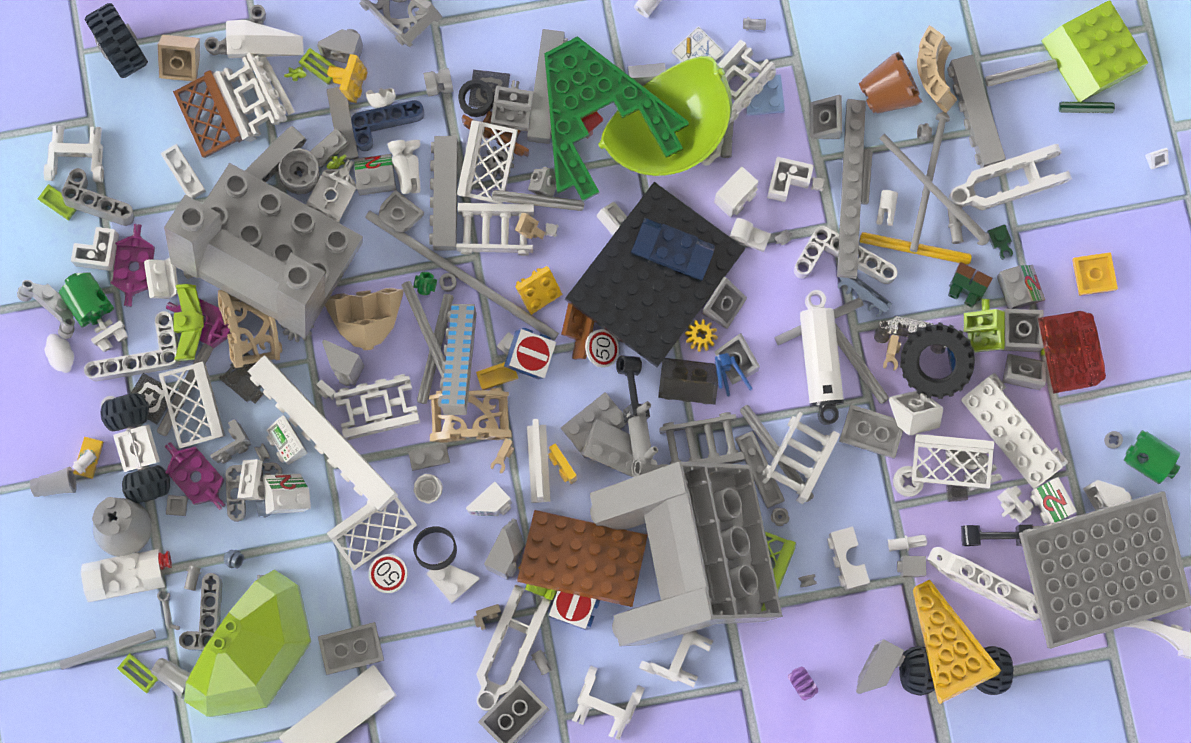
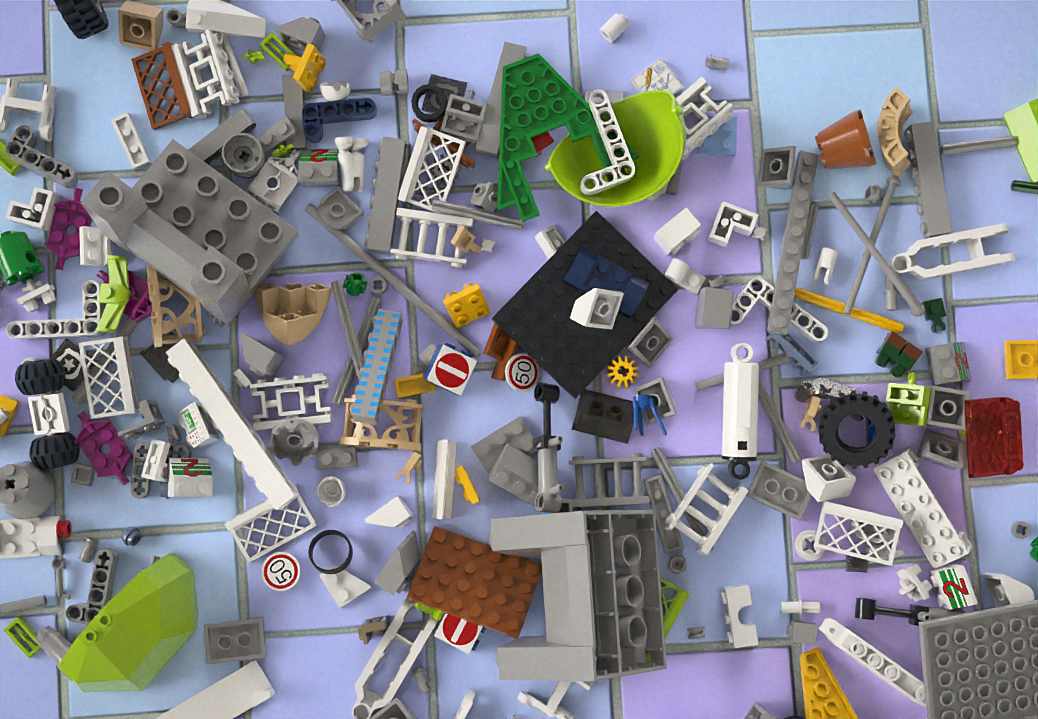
camera: 10 degrees right, 5 degrees up
none -> light grey plate [269,418,319,466]
none -> white slope [570,288,624,330]
none -> white beam [580,89,635,195]
none -> light grey slope [695,287,734,329]

